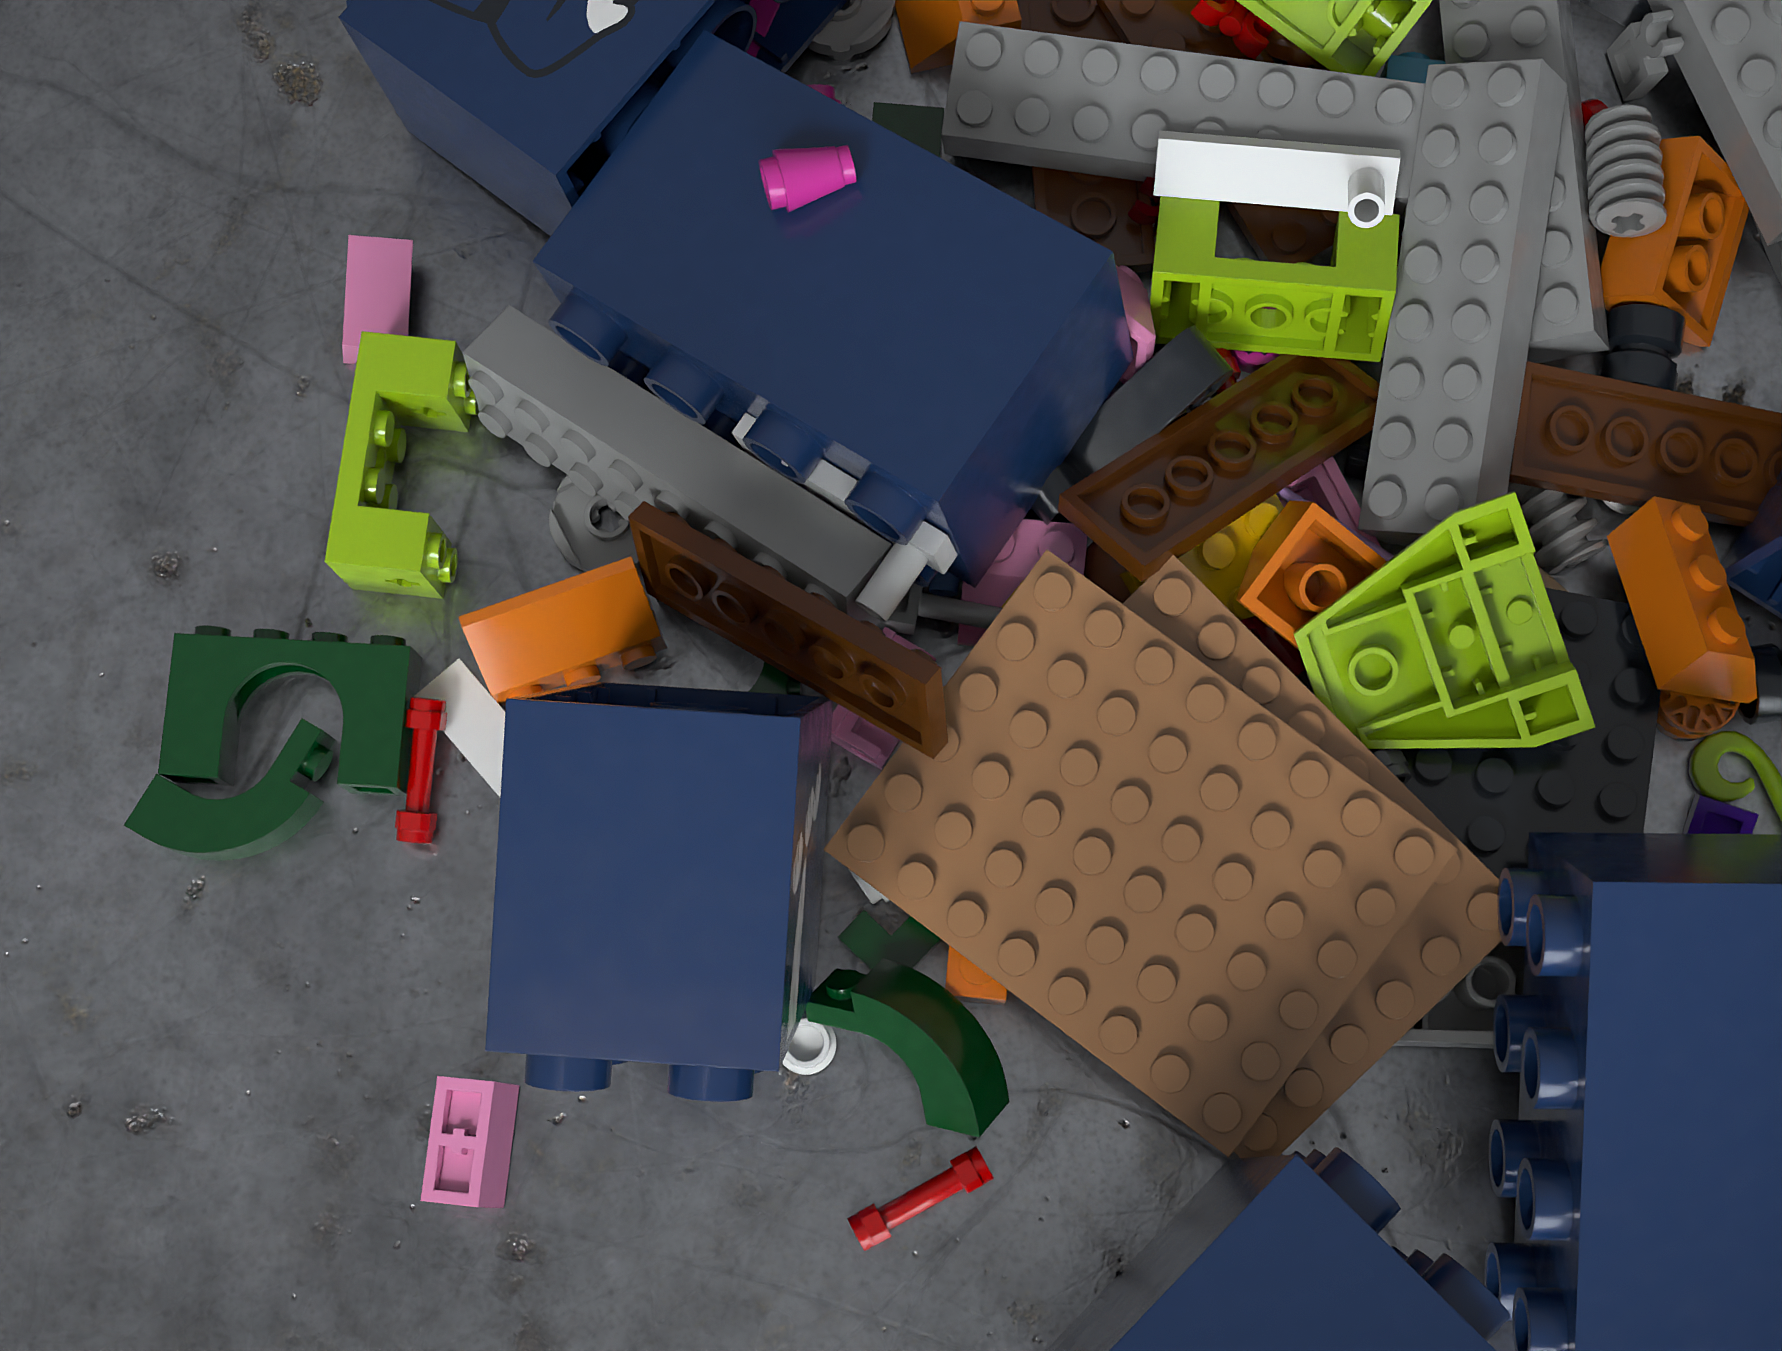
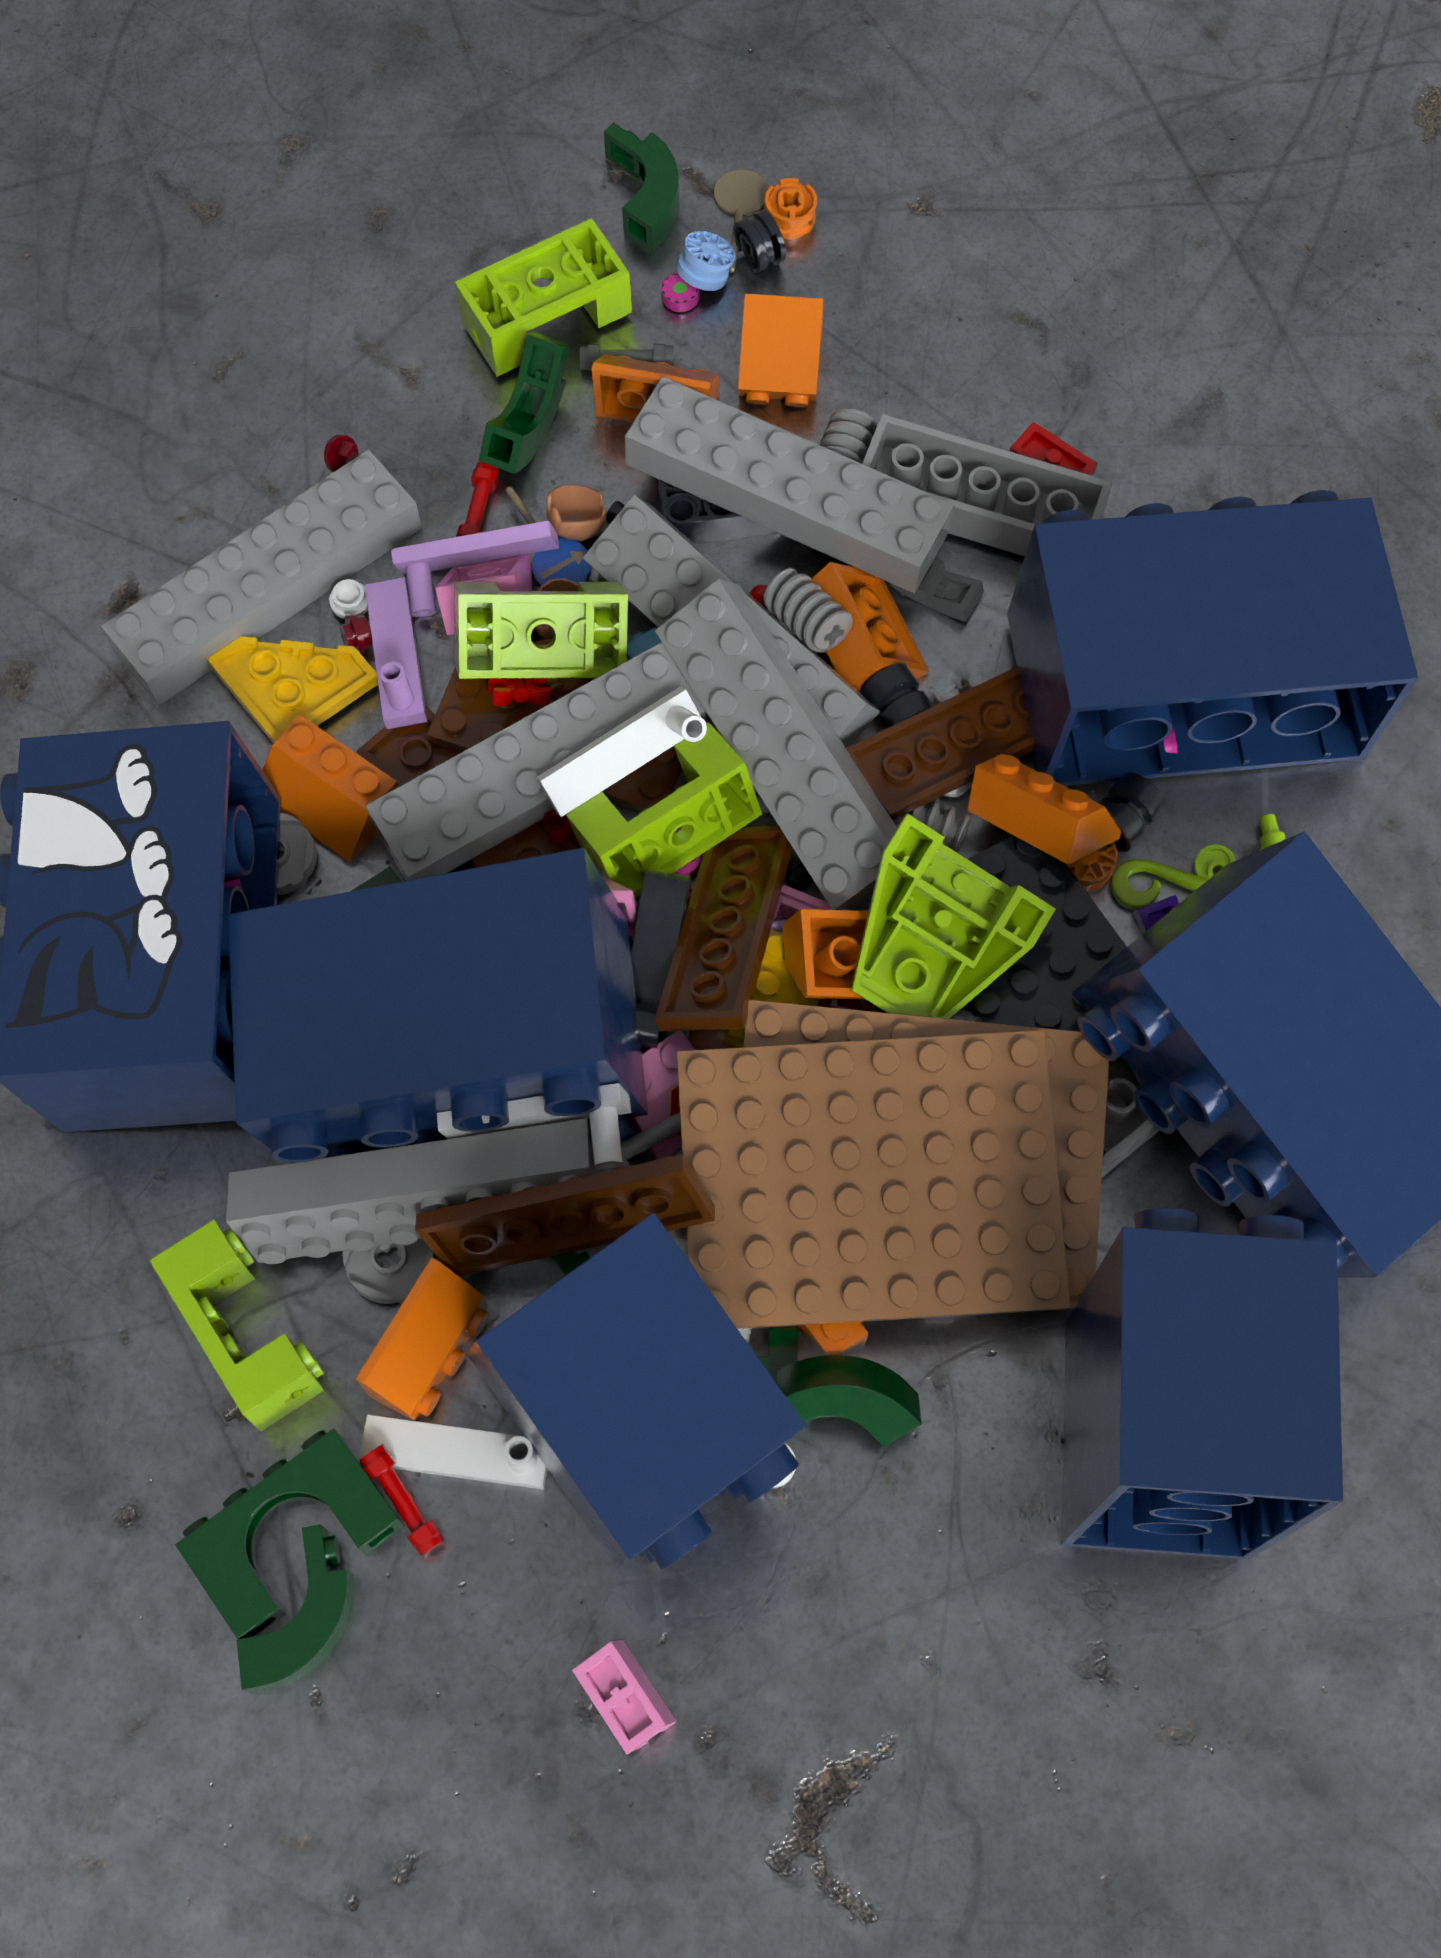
camera: 45 degrees left, 10 degrees down
bright pink hinge [342,235,413,364] -> none
dark pink cone [759,145,856,213] -> none
red bar [847,1146,994,1251] -> none
light grey plate [1606,9,1684,101] -> none

